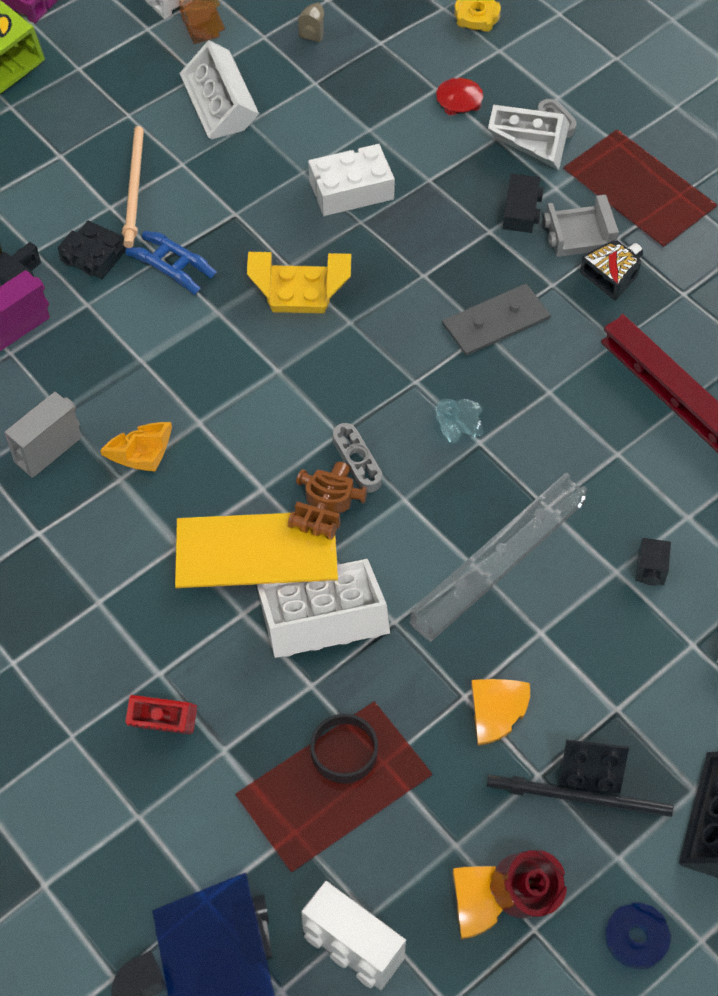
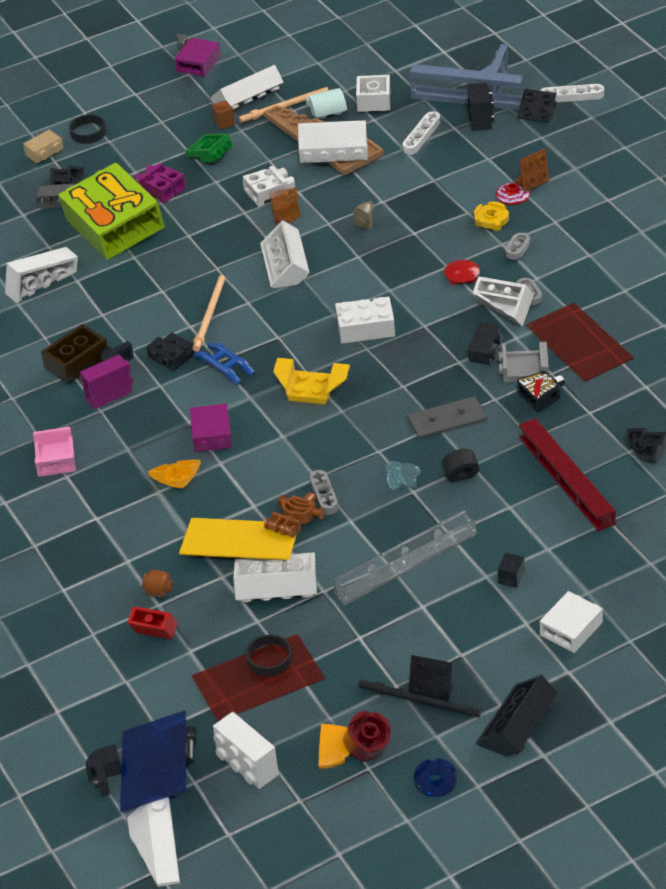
camera: 15 degrees right, 15 degrees down
light grey brick [4,392,81,478] -> none
light orange brick [471,679,530,745] -> none
none -> dark orange head [142,569,173,598]
none -> magenta brick [190,403,232,452]
none -> black tyre [442,448,480,483]
none -> light grey plate [505,233,530,260]

